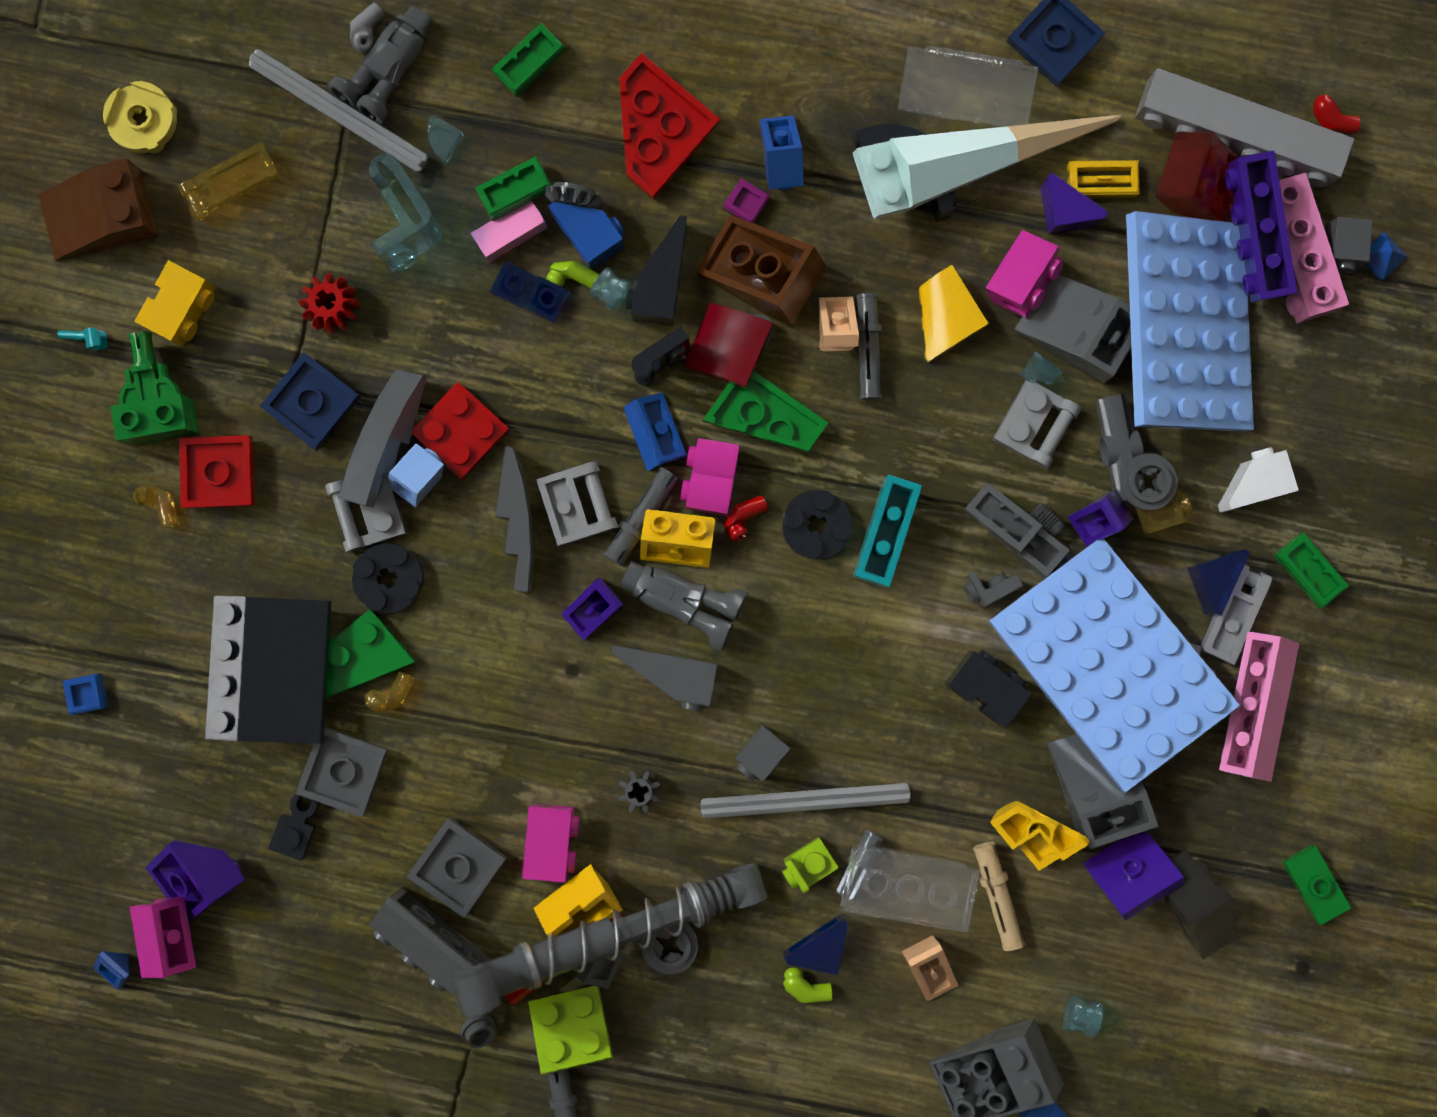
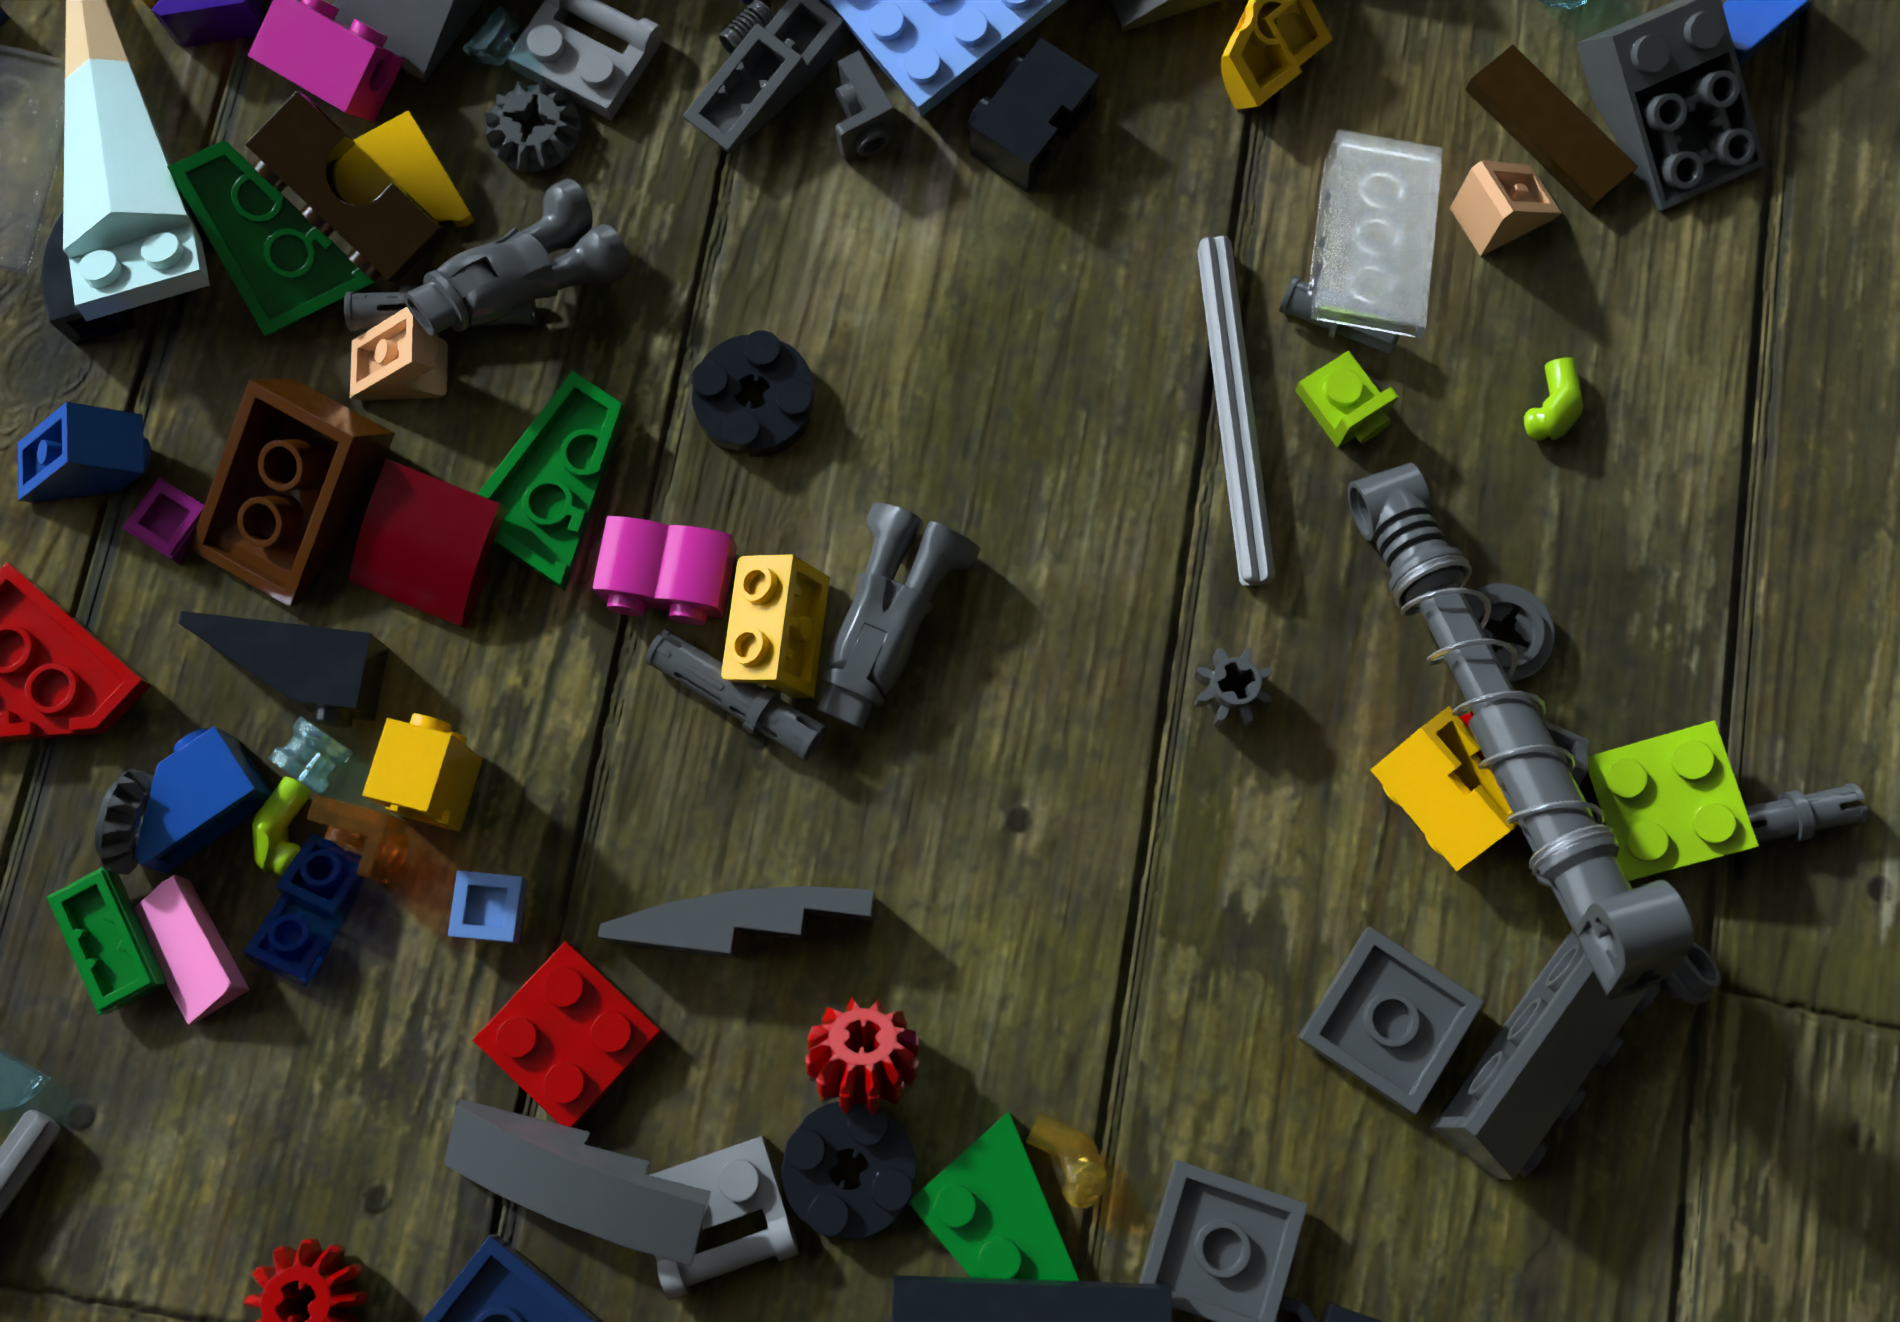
camera: 85 degrees left, 10 degrees down
clear light blue piece [369,153,442,272] -> none
light blue brick [388,444,444,507] -> none
dark pink brick [522,803,580,882] -> none
light grey plate [536,461,618,547] -> none
dark purple slope [561,577,625,641] -> none
dark grey slope [611,645,717,712] -> none
blue slope [624,392,687,471] -> none
black plate [632,326,690,387] -> none
red arm [724,496,768,542] -> none
dark grey brick [735,725,790,781] -> none
clear blue slope [783,913,848,975] -> none
teal brick [852,474,922,588] -> none
tan pin [973,841,1025,951] -> none
none -> green wing [167,140,376,338]
none -> dark brown arch [245,90,447,282]
none -> clear orange bracket [306,794,409,884]
none -> yellow brick [362,714,483,832]
none -> dark grey piece [404,178,629,336]
none -> medium blue plate [448,870,528,944]
none -> dark grey gear [485,80,581,172]
none -> red gear [805,997,919,1116]
none -> dark brown tile [1465,44,1639,212]

